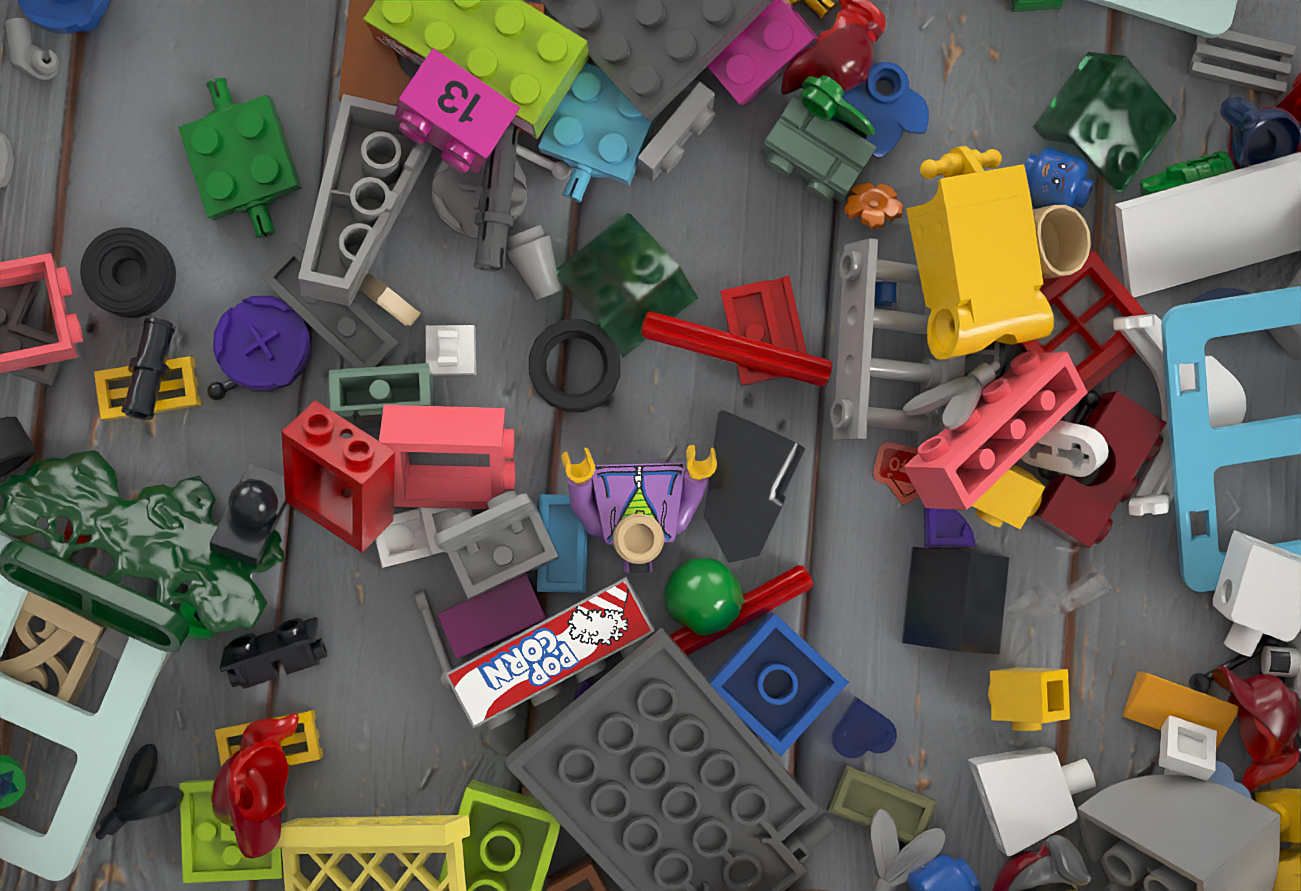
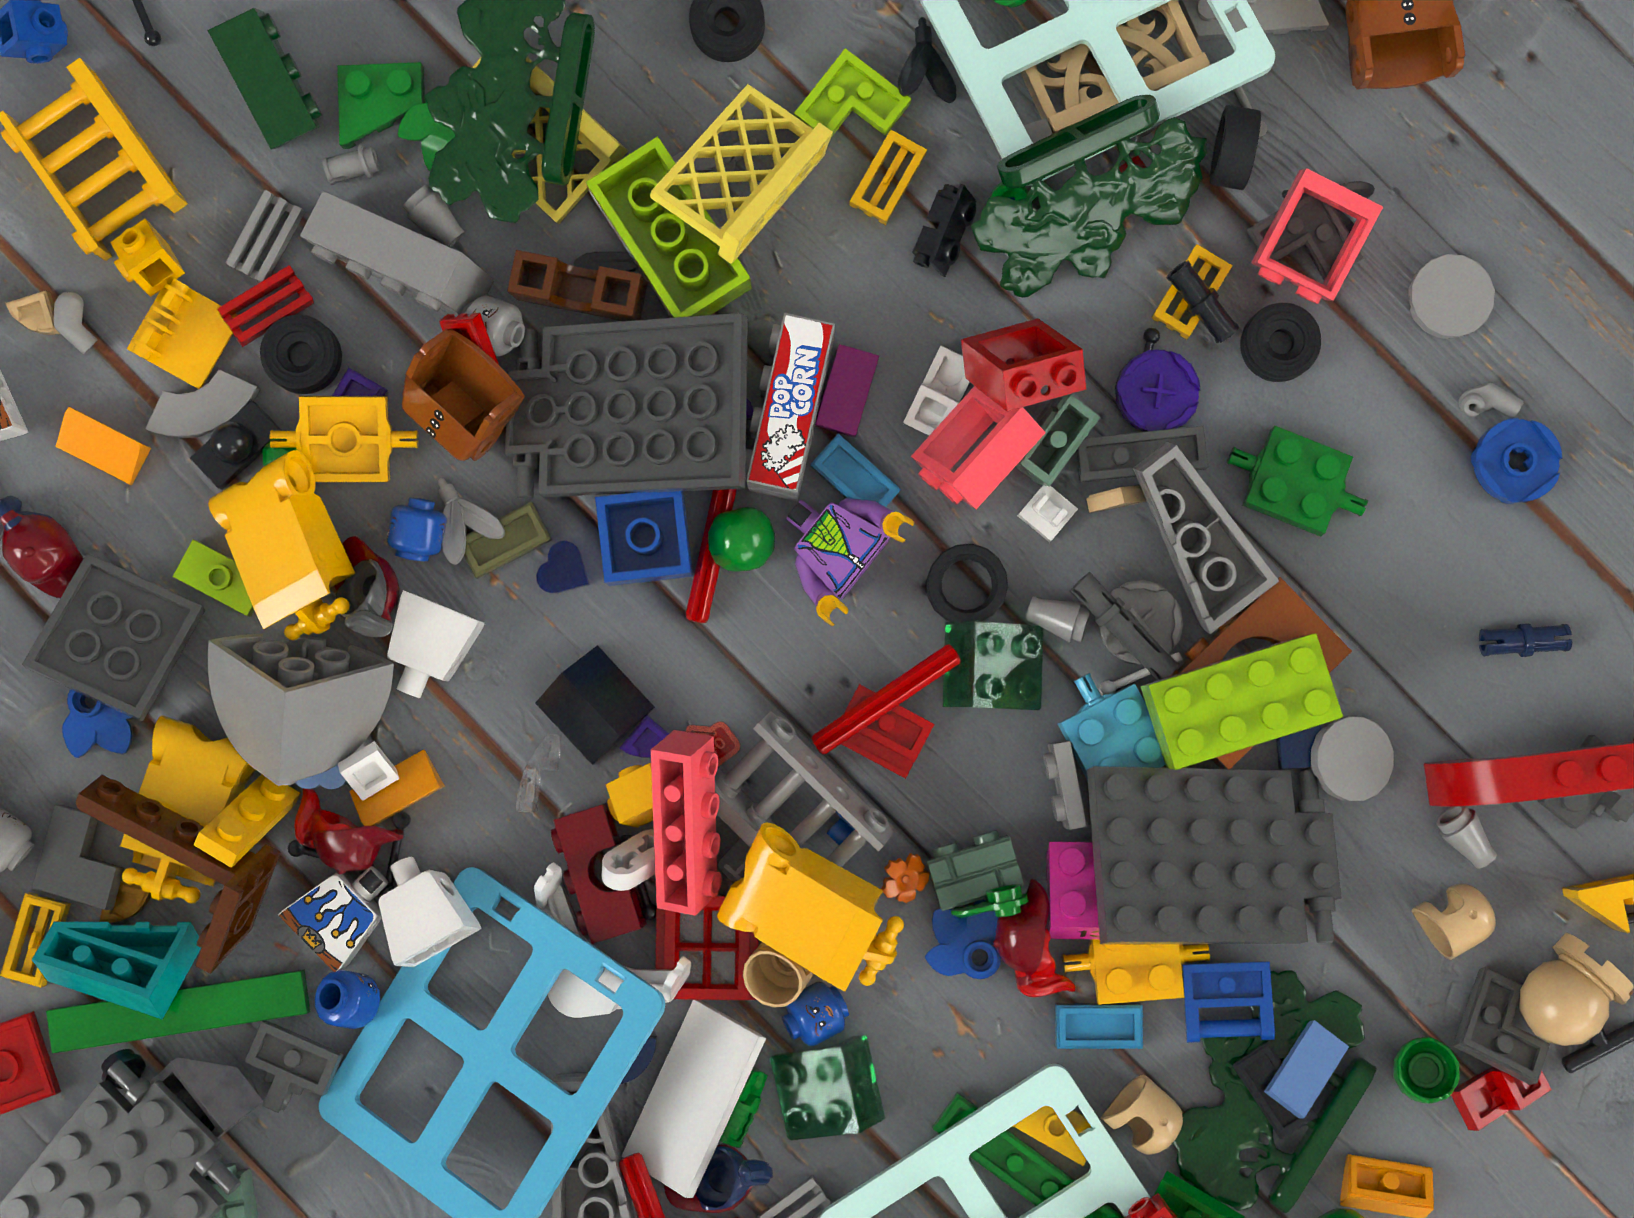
camera: 130 degrees right, 0 degrees up
black tile [210,463,287,567] -> none
red hair [211,713,299,859] -> none
dark pink brick [394,48,520,174] -> none
light grey hinge [415,590,452,689] -> none
light grey bracket [433,490,559,600] -> none
tan tile [612,514,664,564] -> none
black panel [704,410,805,563] -> none
light grey piece [903,361,1000,430] -> none
yellow brick [988,667,1070,731] -> none

